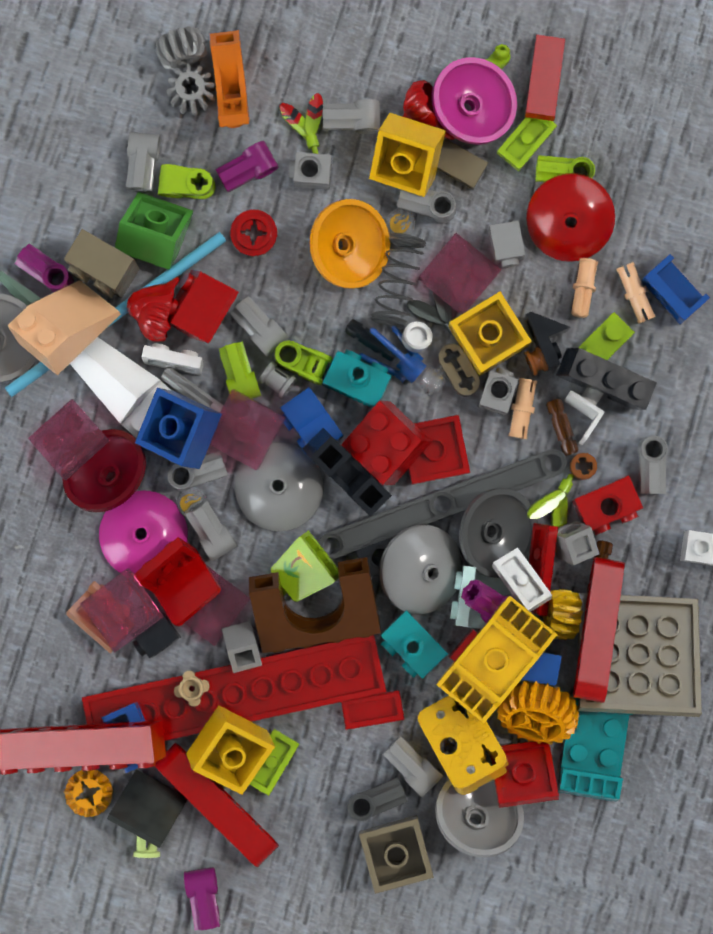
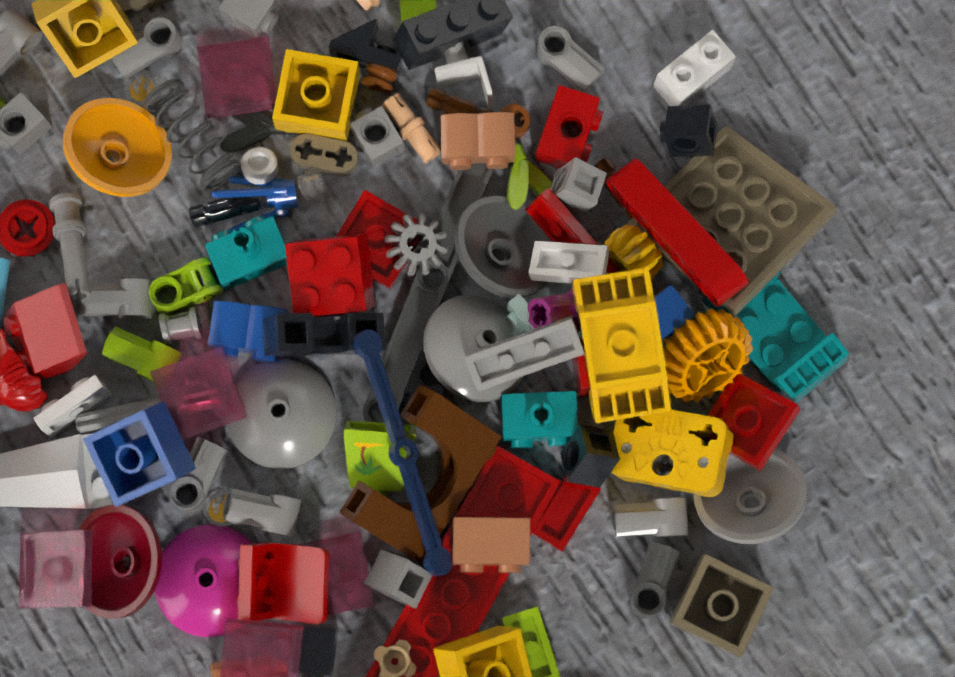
camera: 55 degrees left, 5 degrees down
none -> light grey pin [49,193,91,303]
none -> dark blue piece [352,330,453,576]
none -> light grey gear [385,213,448,276]
none -> nougat brick [441,112,515,170]
none -> nougat brick [453,517,530,573]
none -> light grey plate [464,316,585,392]
none -> black brick [560,425,620,488]
none -> black brick [660,105,718,157]

